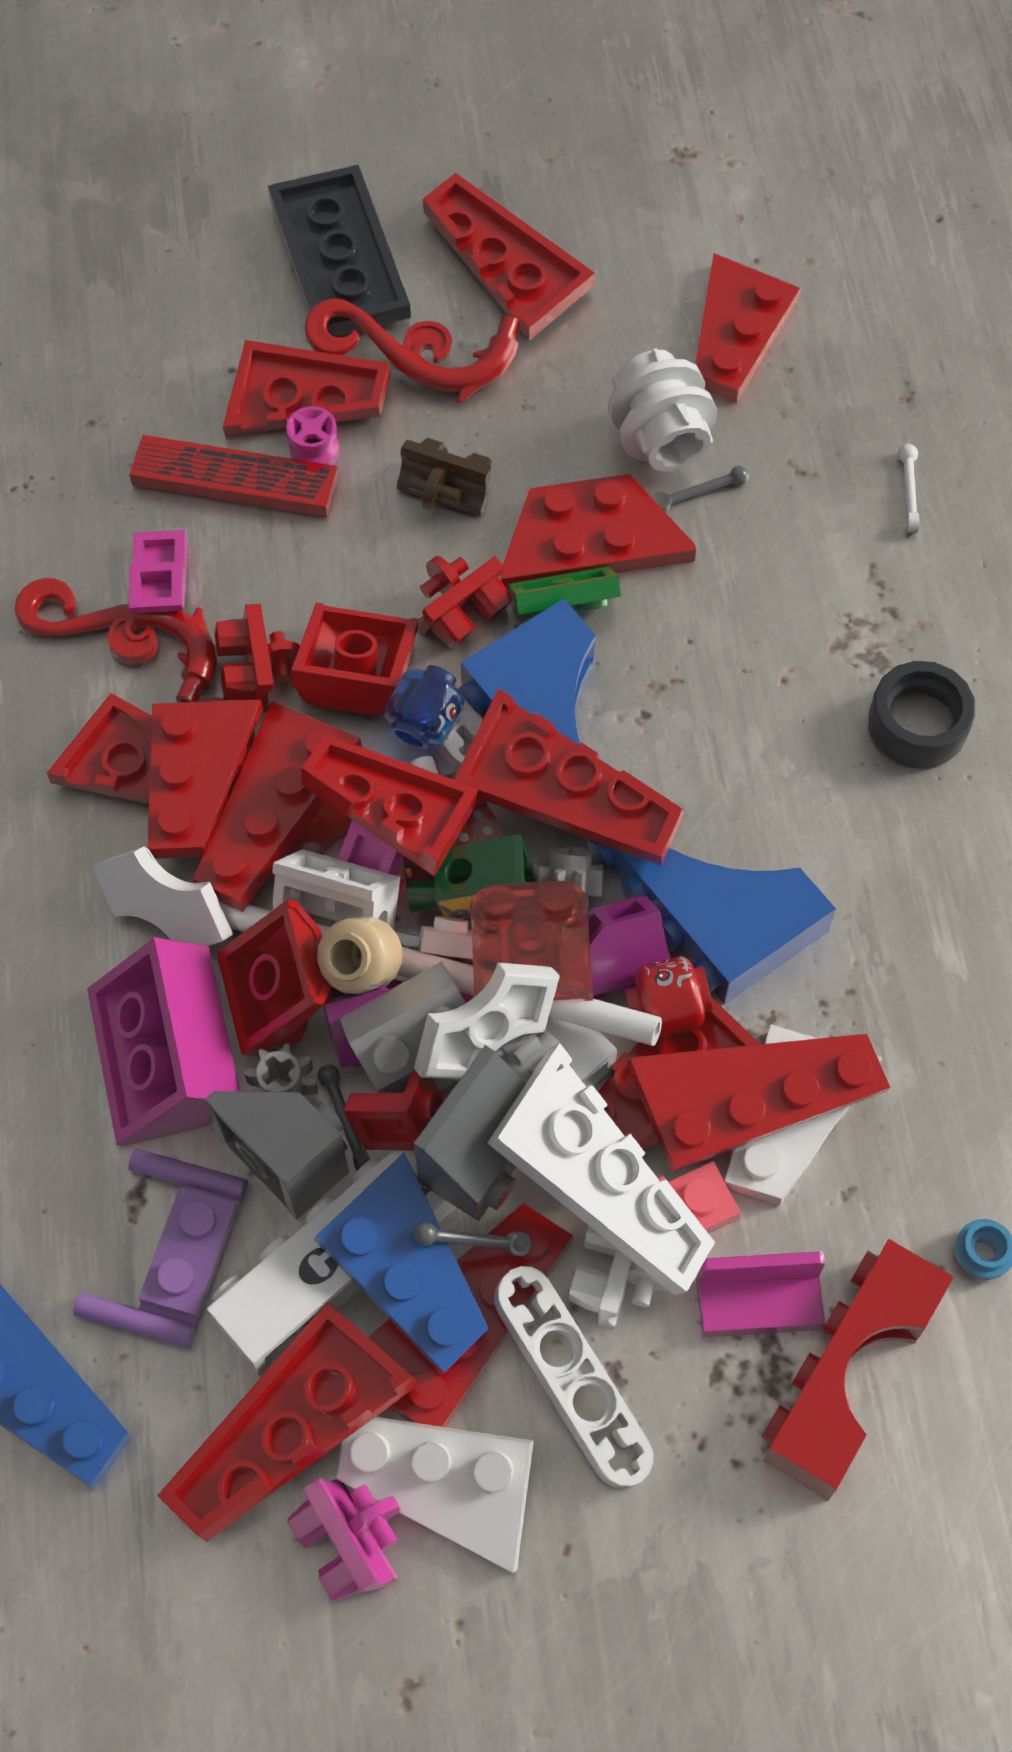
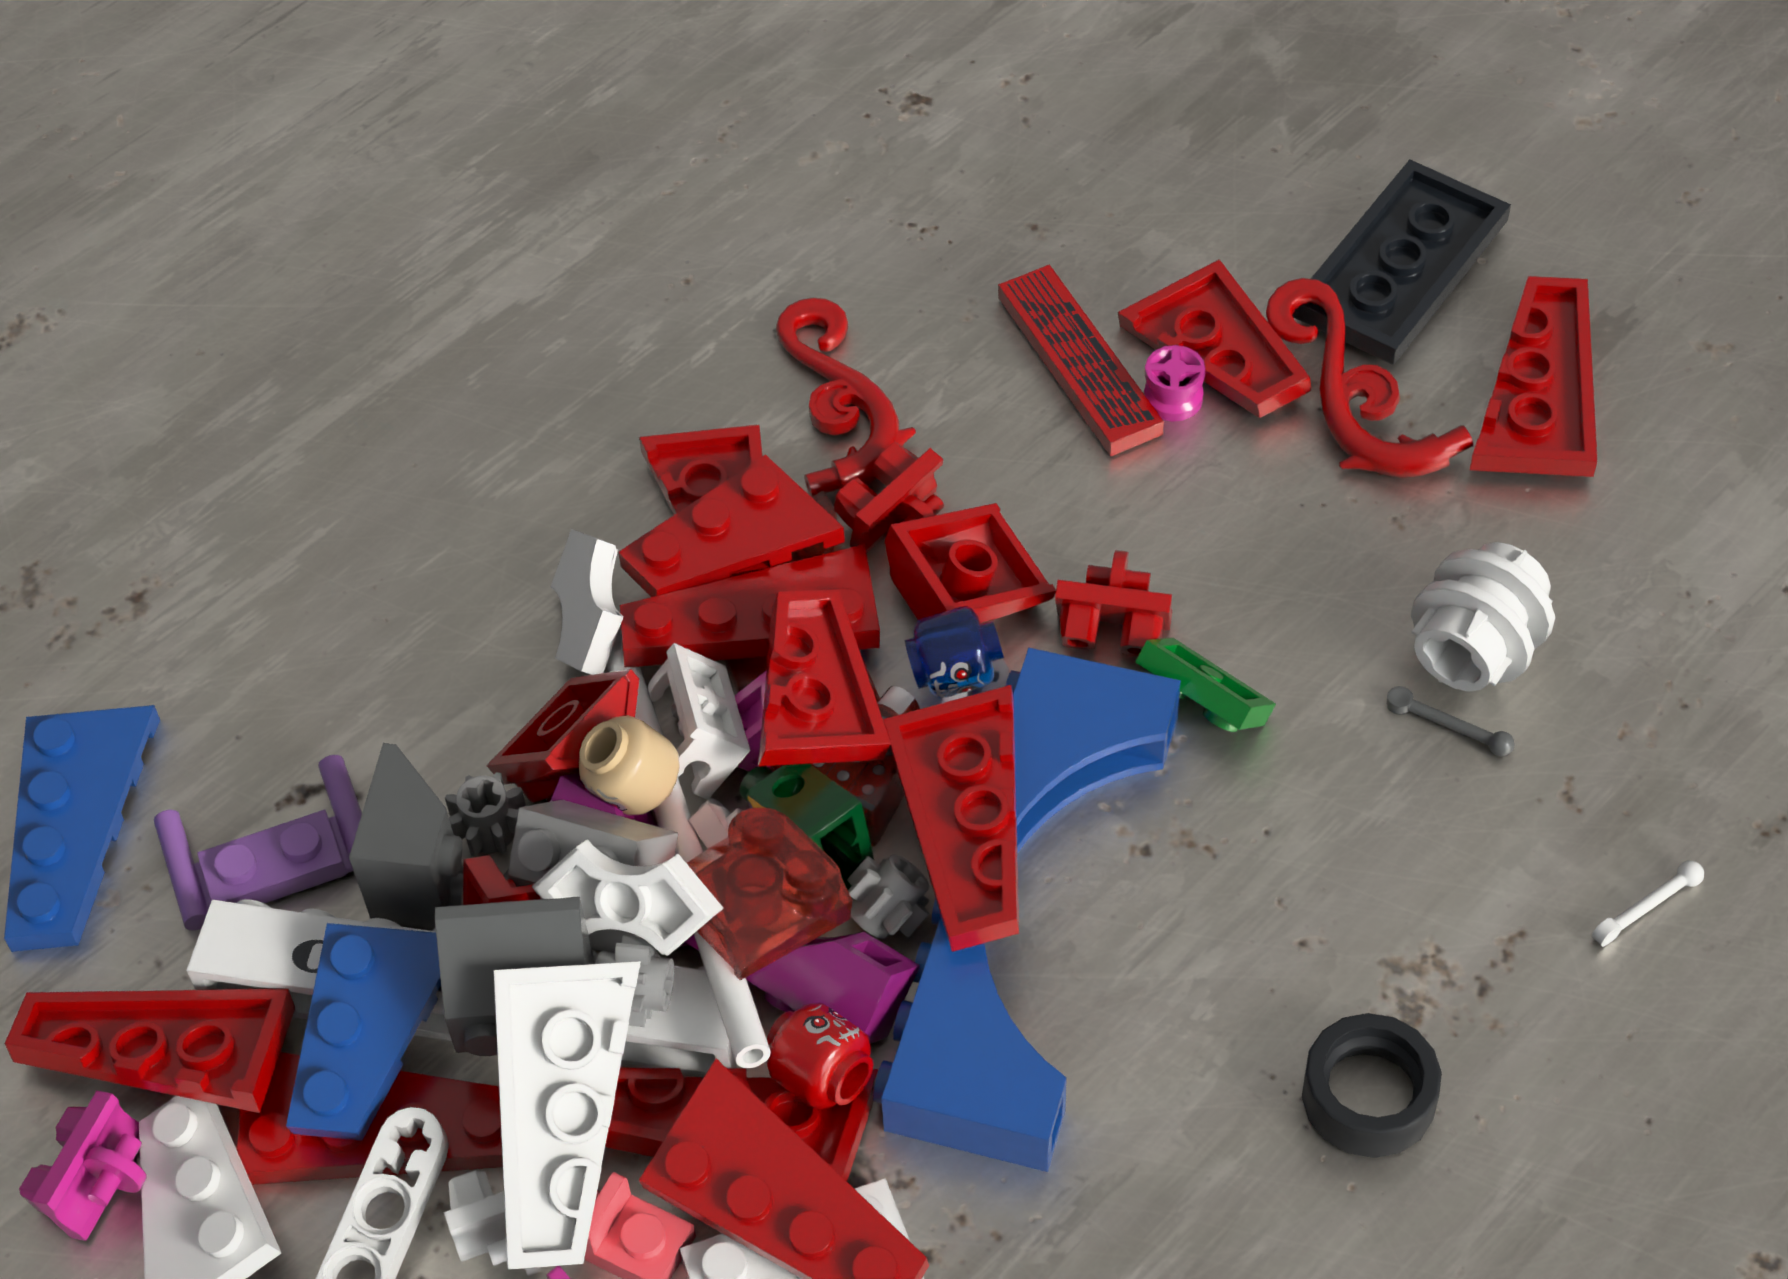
camera: 55 degrees right, 10 degrees down
dark pink slope [87,938,240,1146] -> none
dark pink slope [129,530,187,614] -> none
dark brown hips [396,438,492,516] -> none
dark grey hinge [413,1222,531,1256] -> none
red wing [500,474,696,589] -> none
red wing [695,253,801,403] -> none

